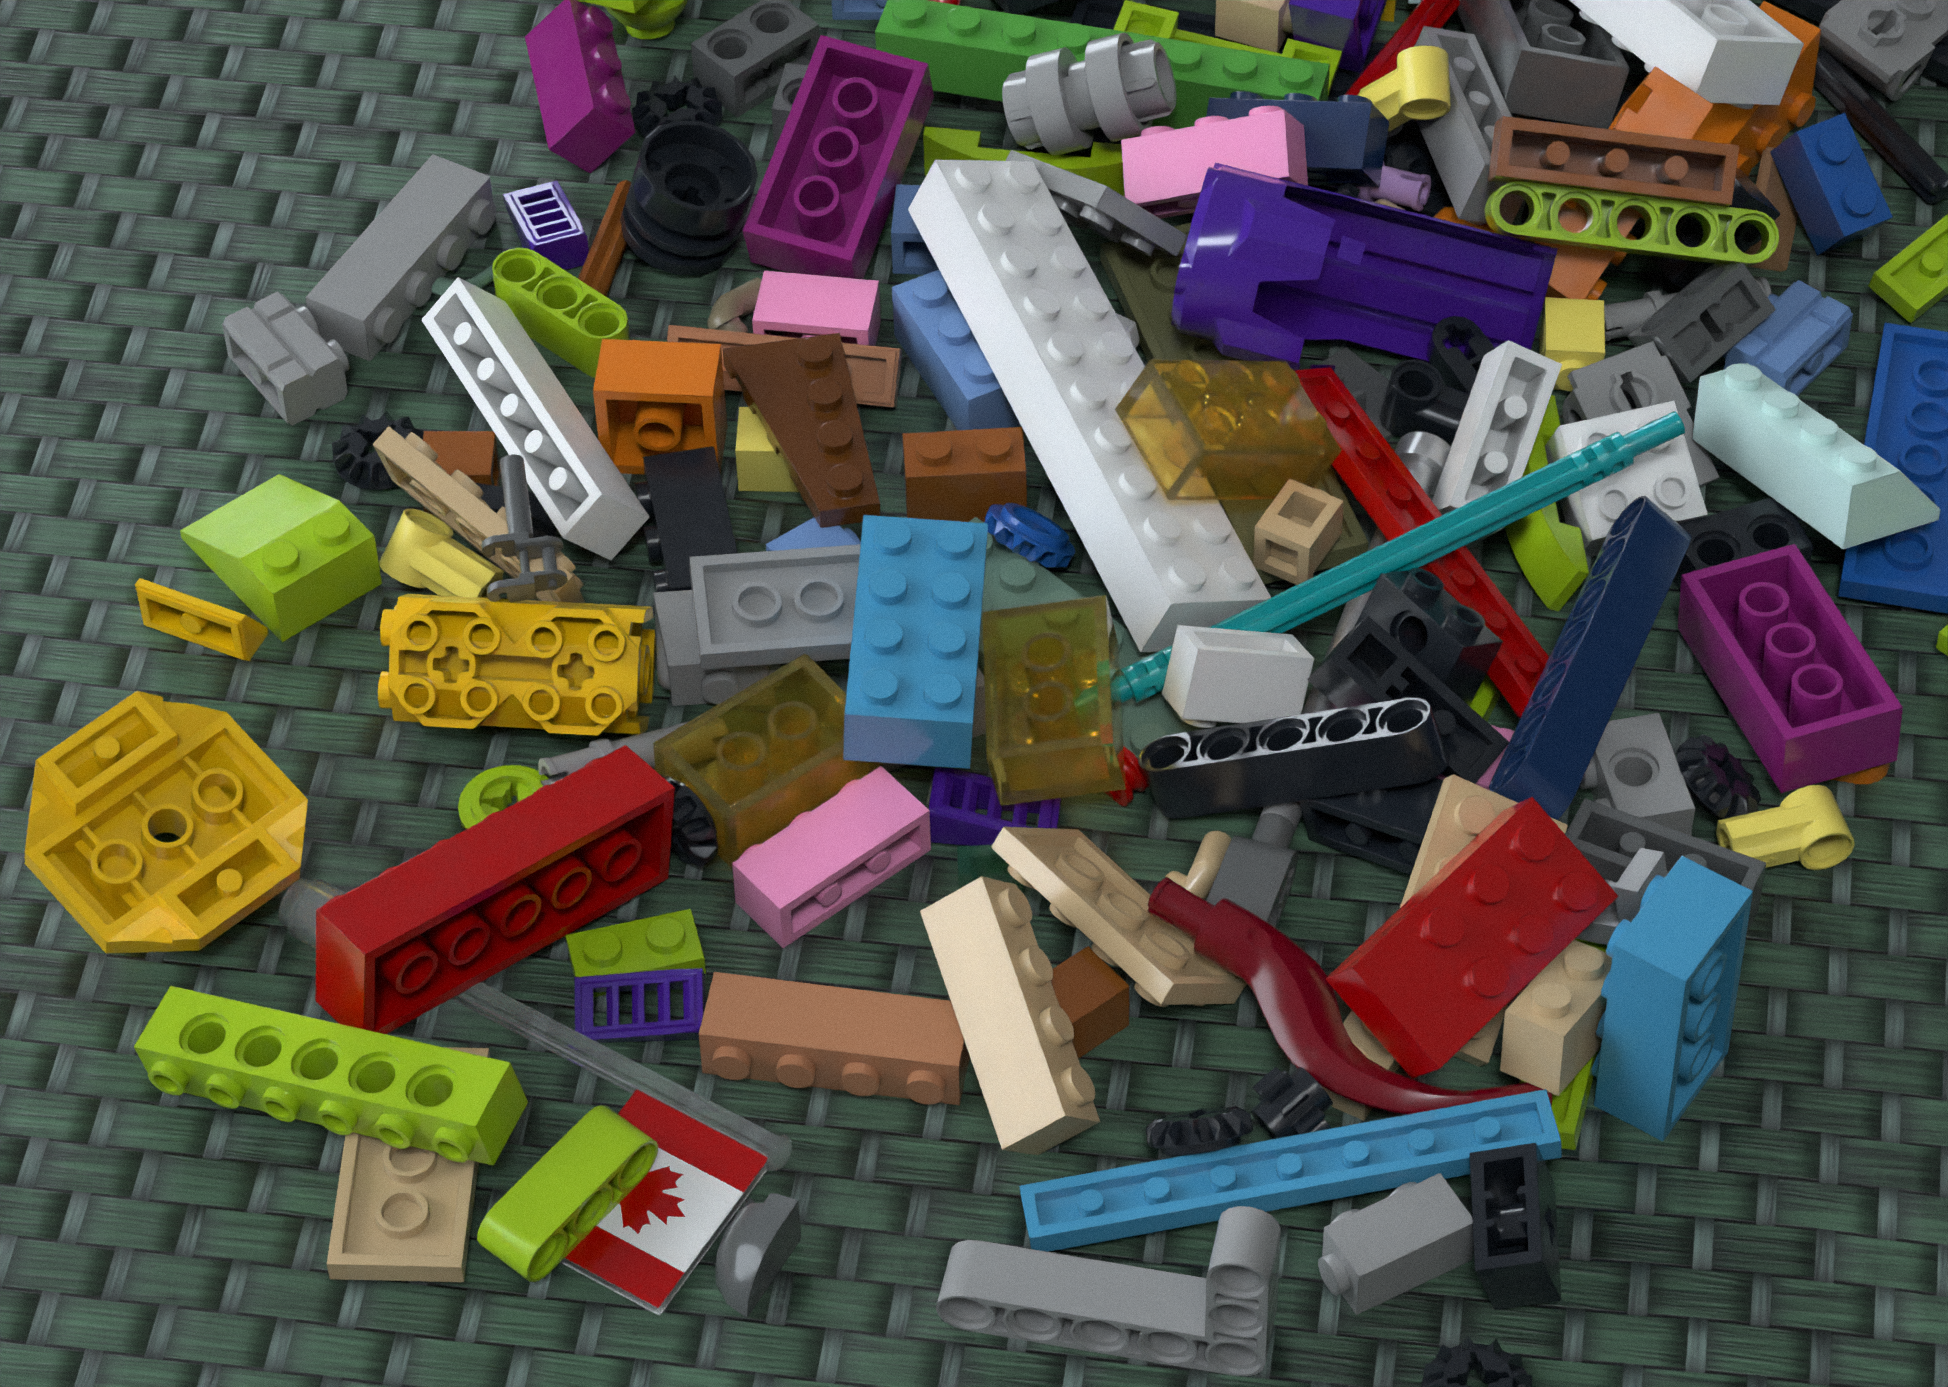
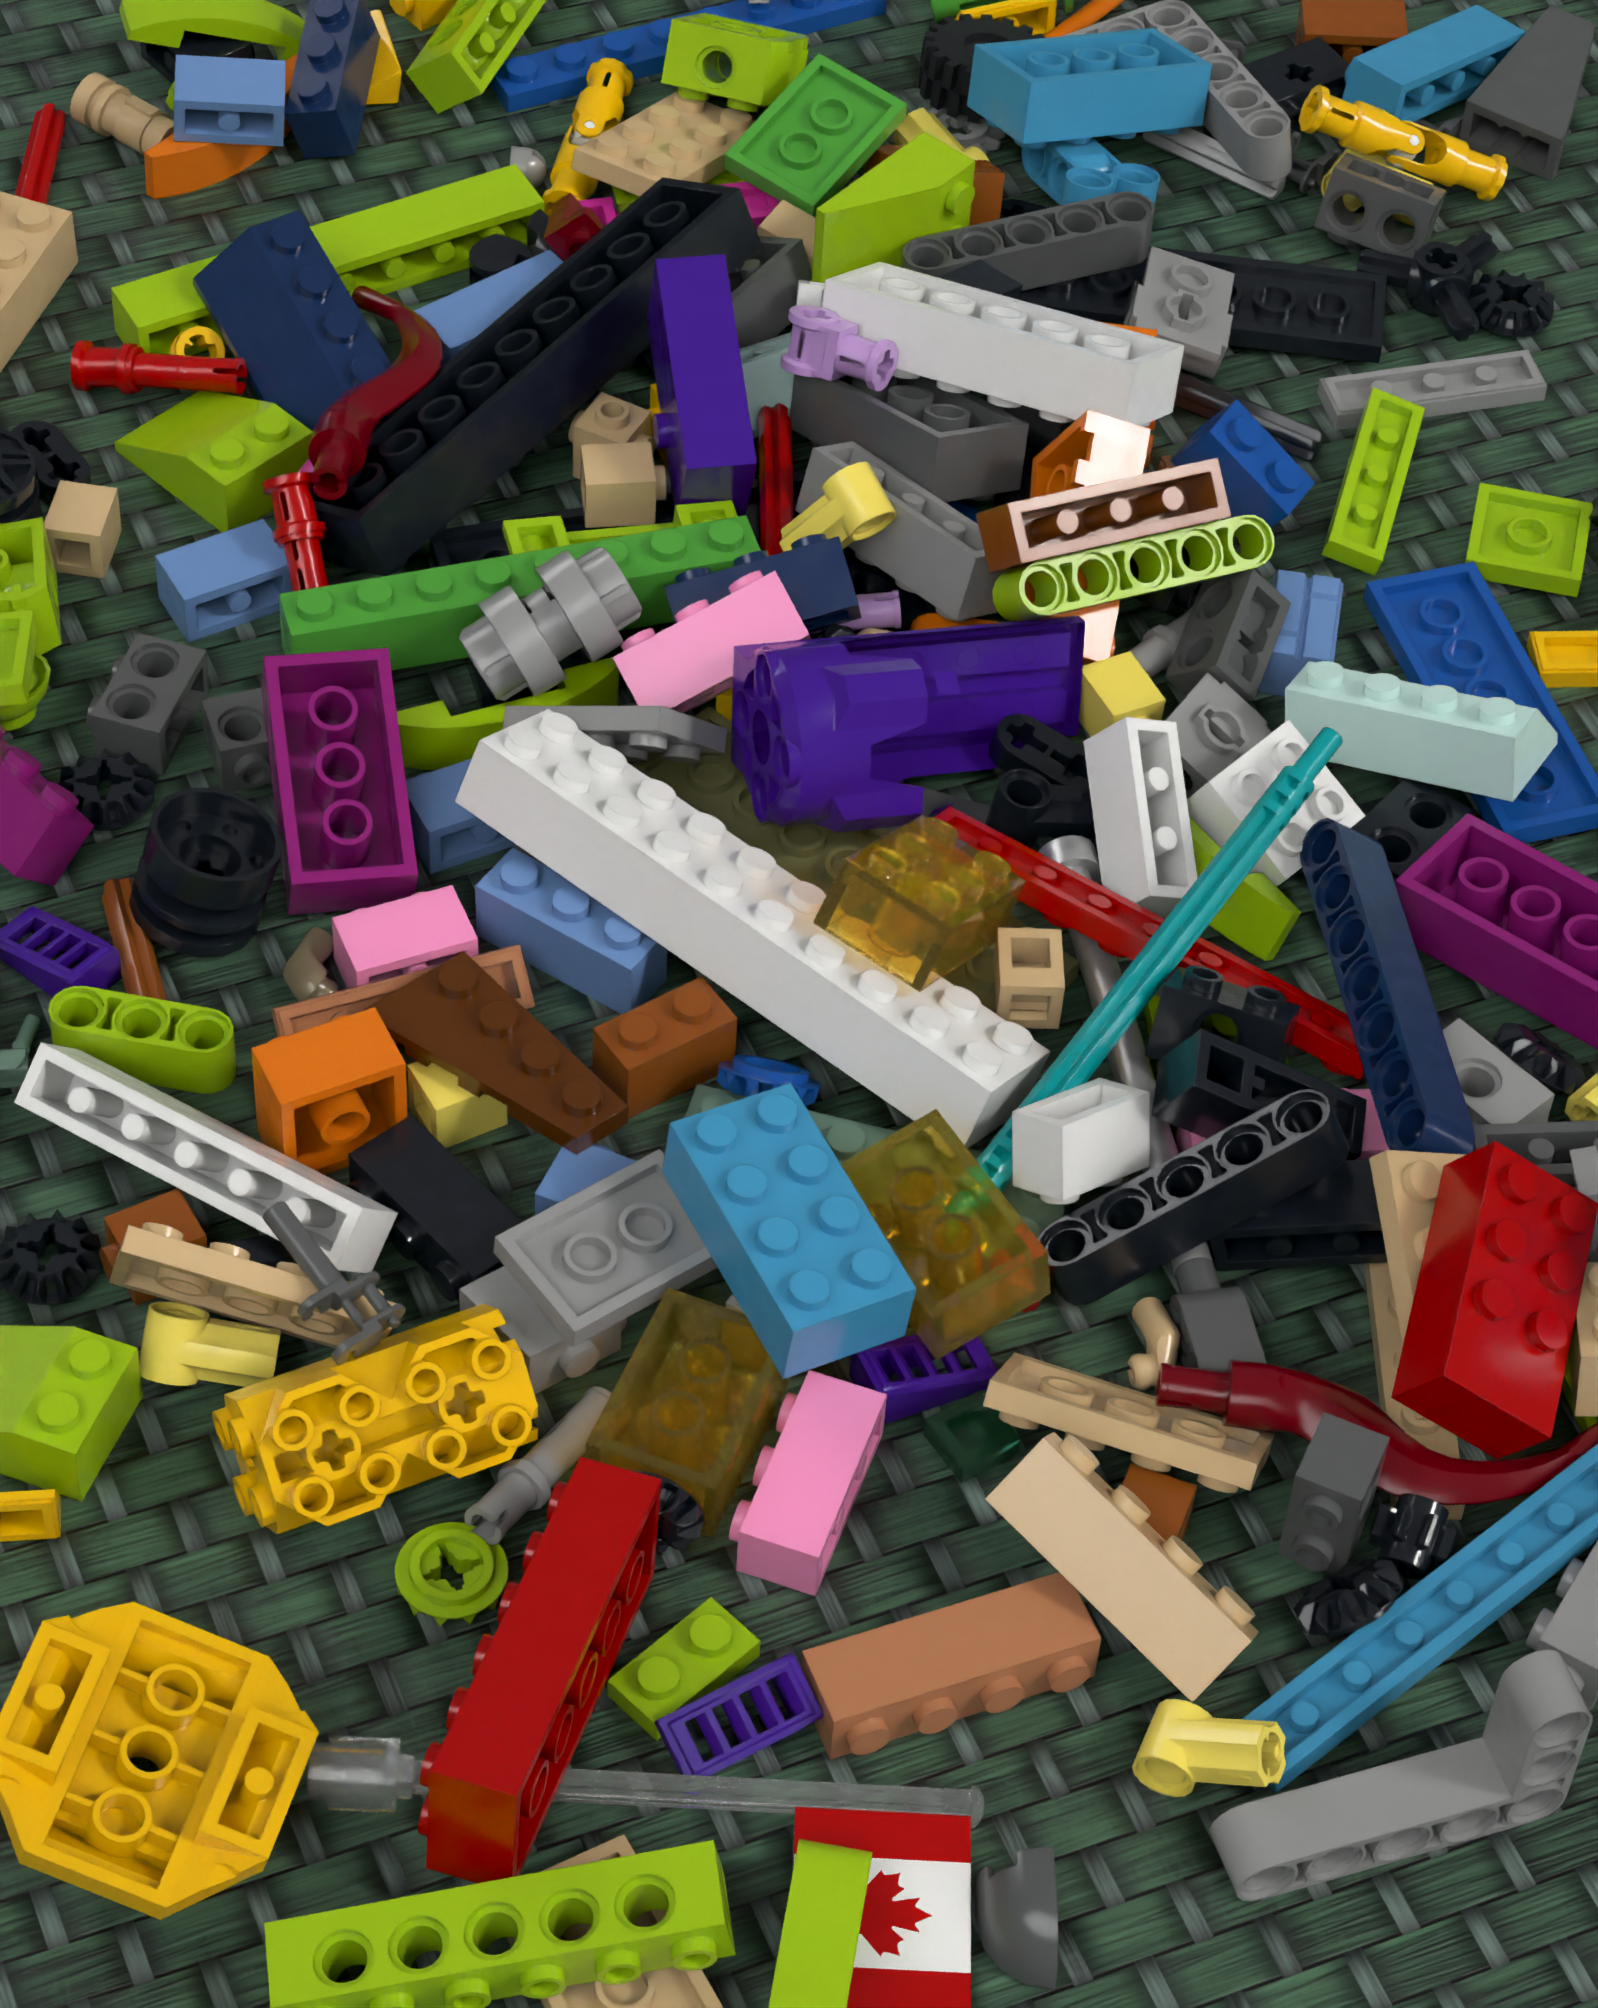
camera: 35 degrees left, 0 degrees up
none -> light yellow piece [1132,1699,1286,1797]
none -> dark grey brick [1277,1412,1390,1574]

